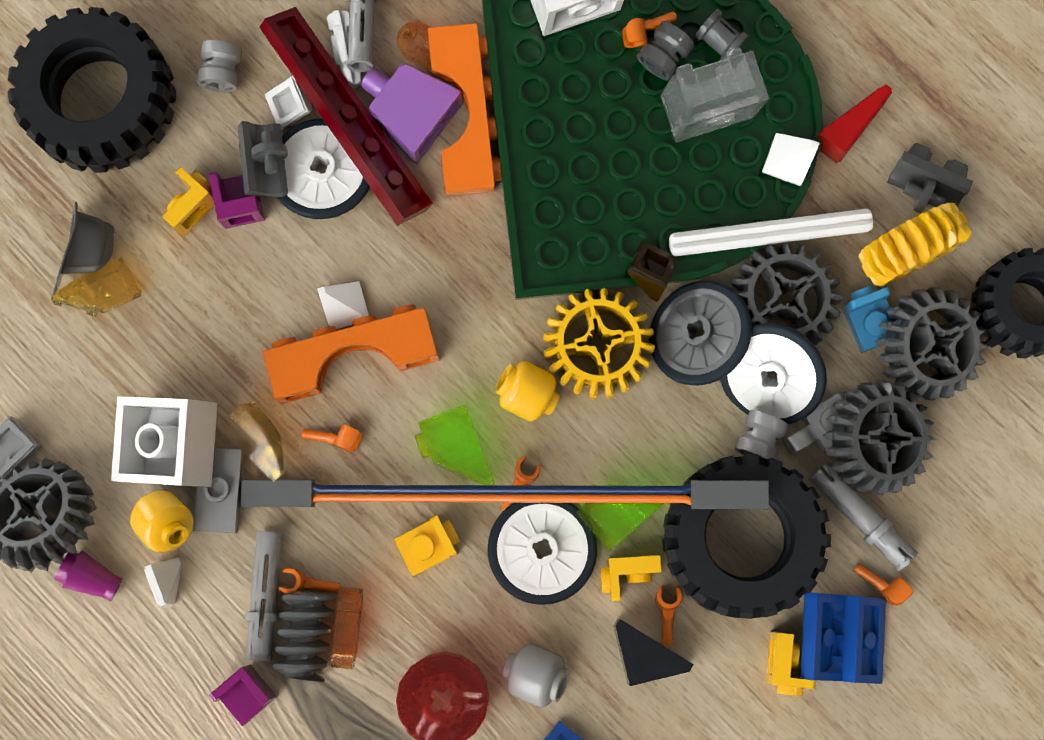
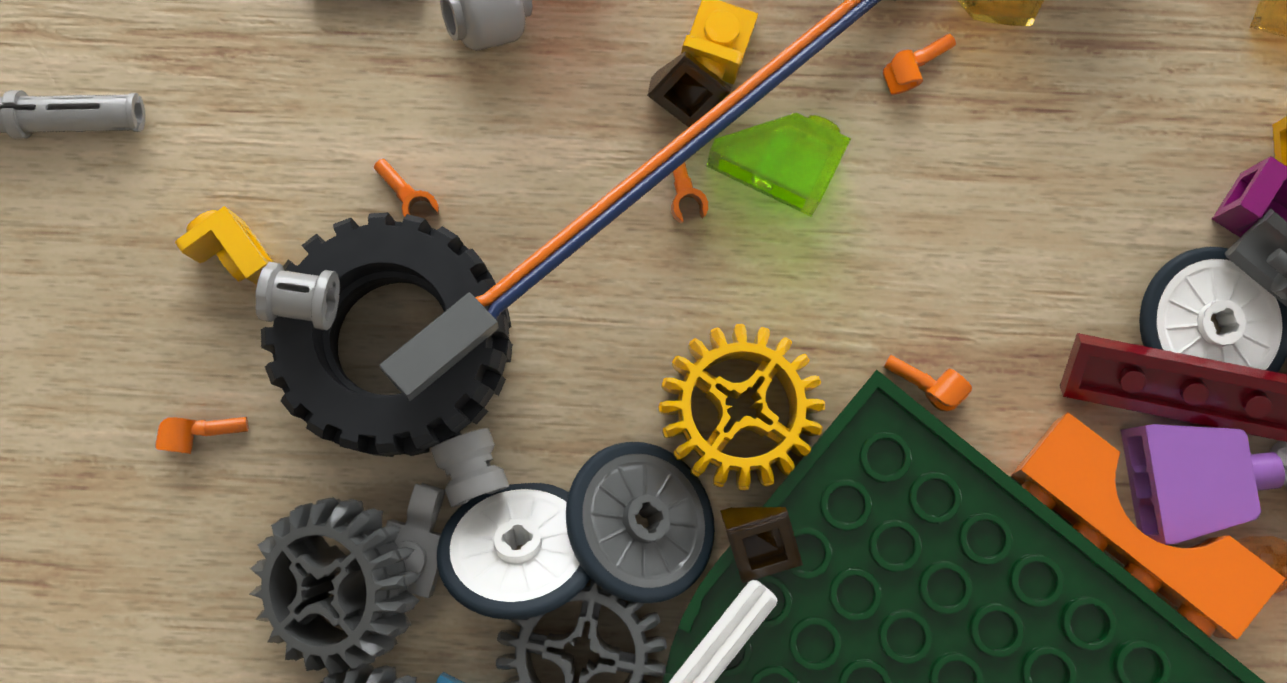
camera: 130 degrees right, 0 degrees up
orange arch [262,304,439,404] -> none
white slope [317,281,369,330] -> none
white wheel [488,503,597,605] -> none
yellow head [495,360,560,422] -> none
clear neon green slope [576,484,664,552] -> none
yellow bracket [600,555,662,601] -> none
black slope [613,618,694,686] -> none
blue slope [800,592,886,684] -> none
light grey pin [809,461,918,571] -> none
none -> light grey bush [255,262,340,330]
none -> dark brown slope [647,51,731,128]
none -> orange hand [884,355,972,412]

